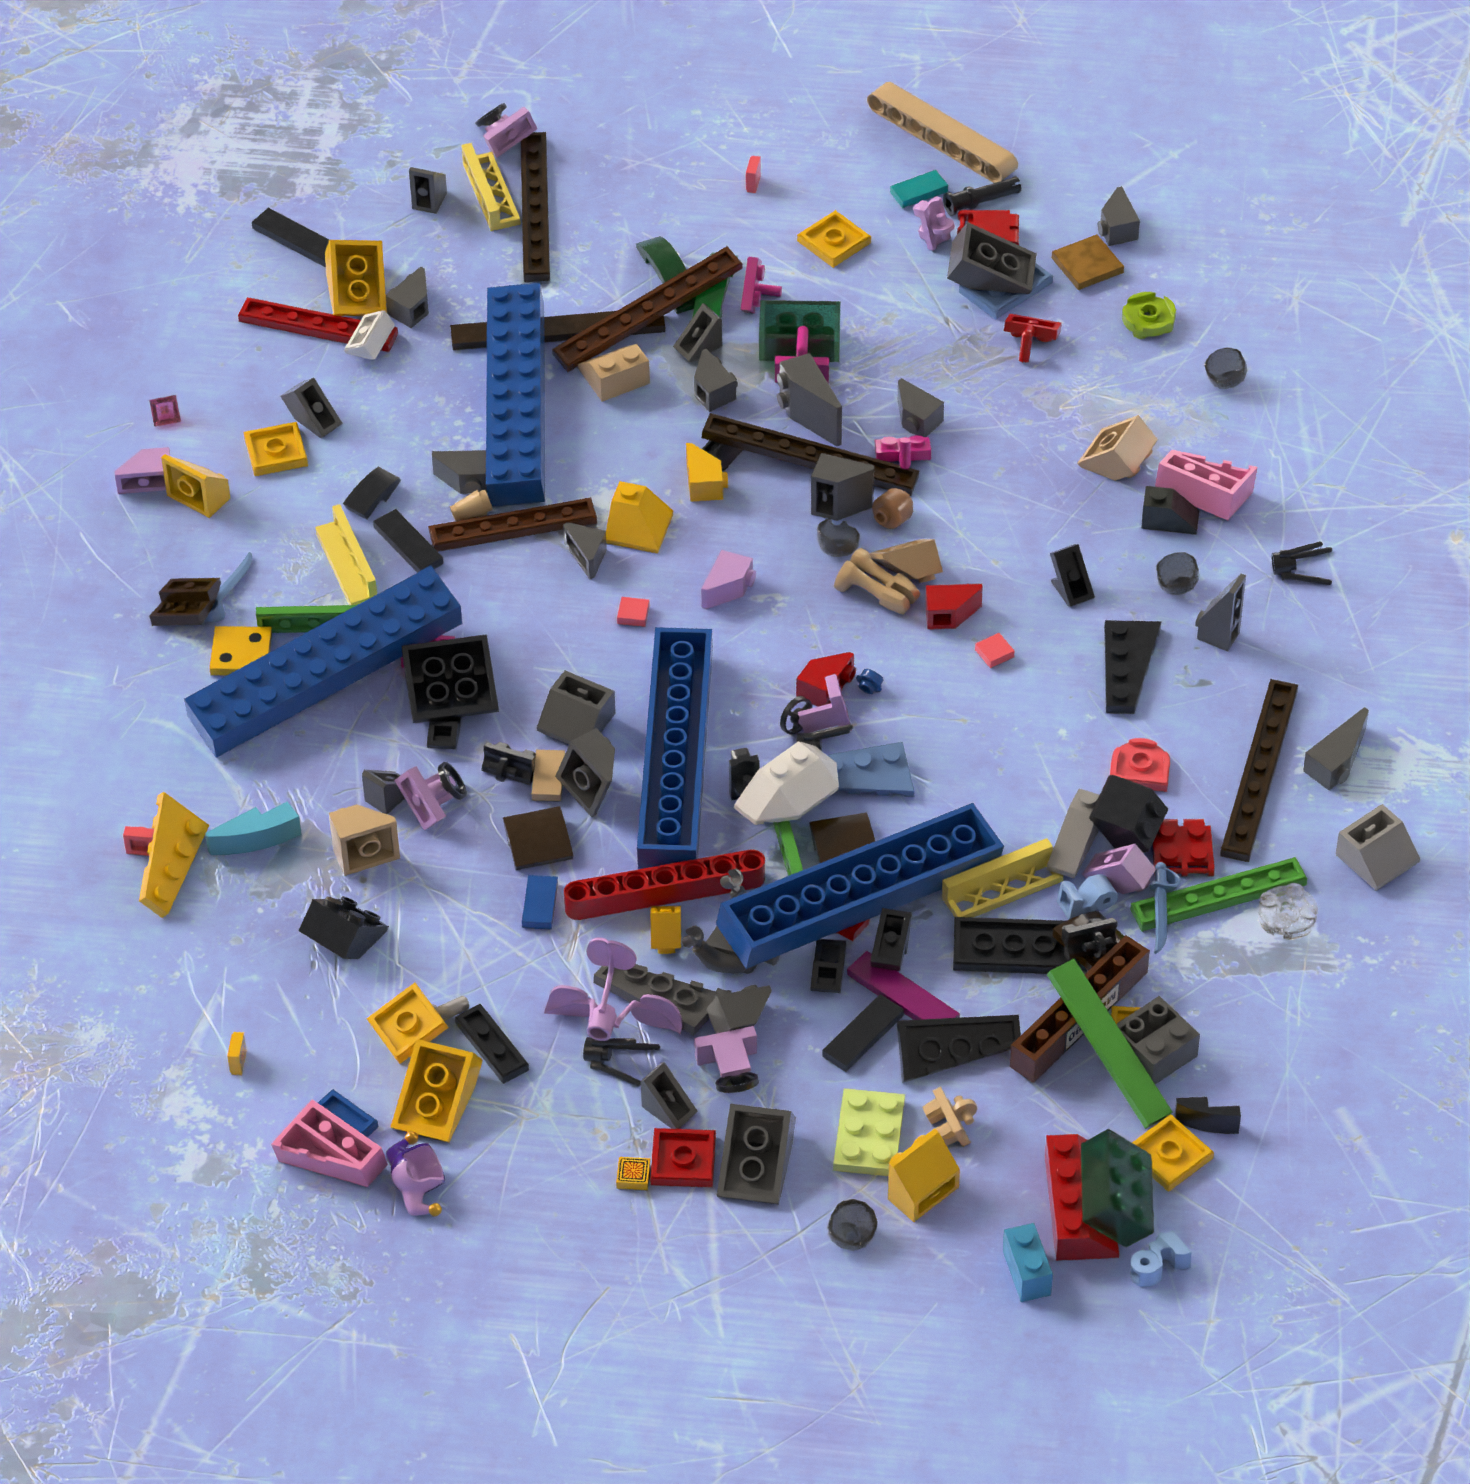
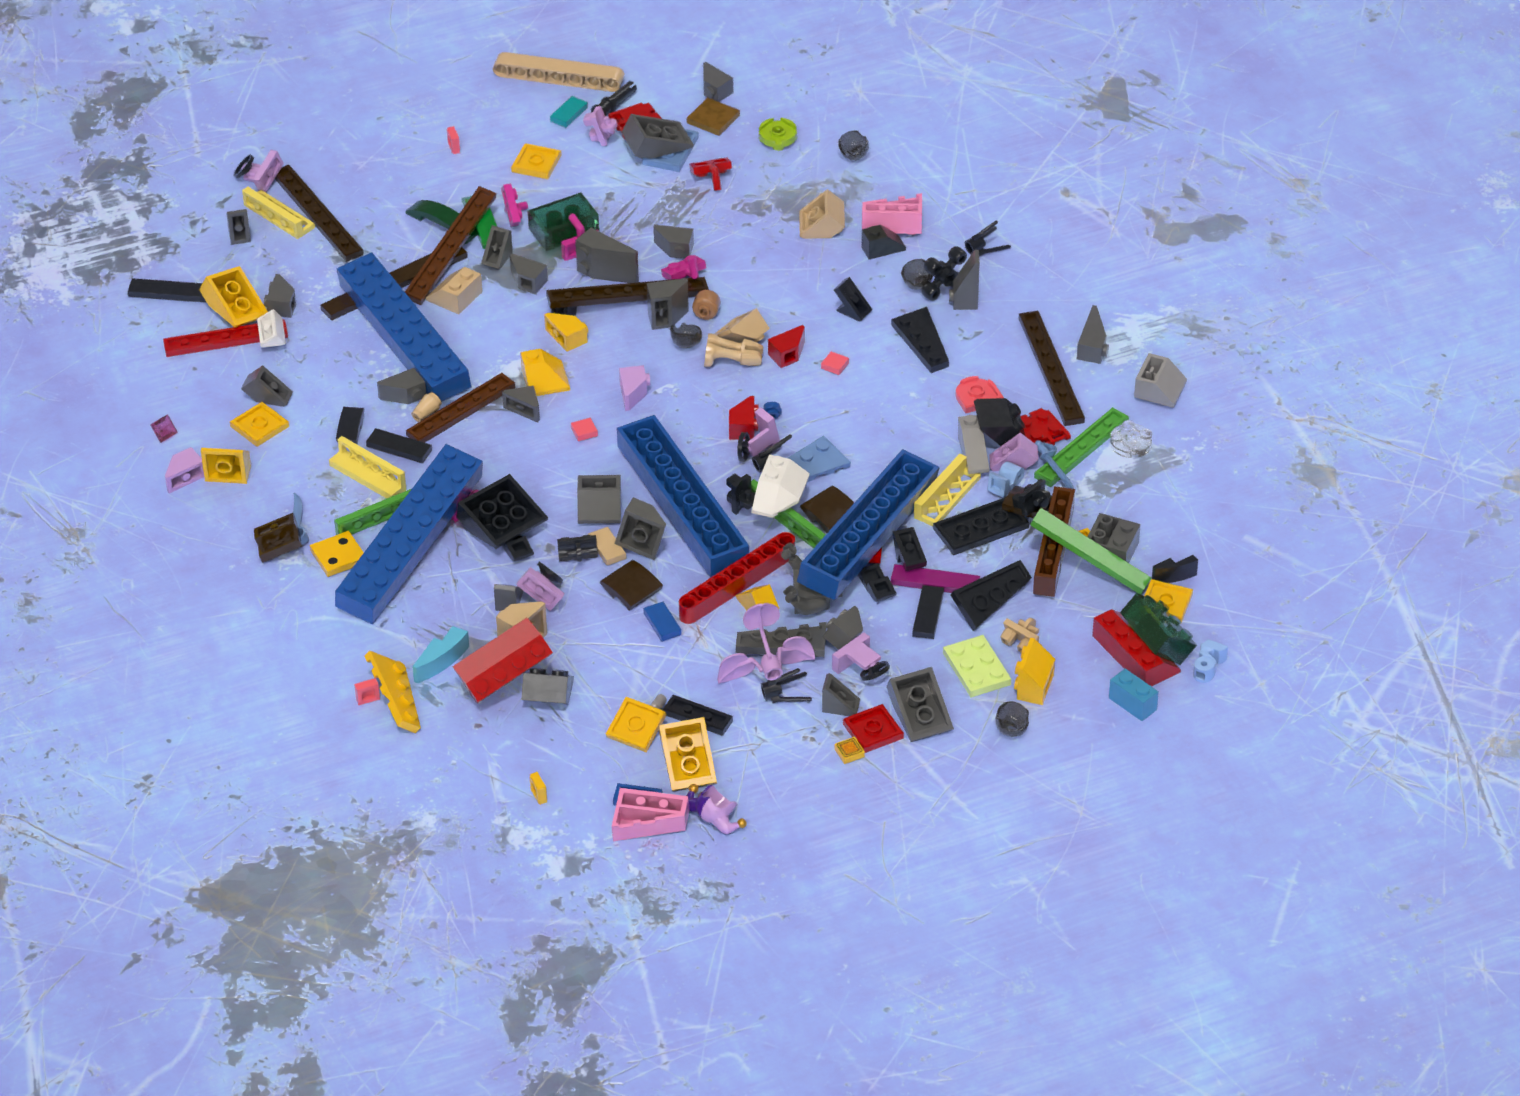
camera: 30 degrees left, 5 degrees down
none -> slope [452,618,553,704]
none -> black gear [921,246,967,301]

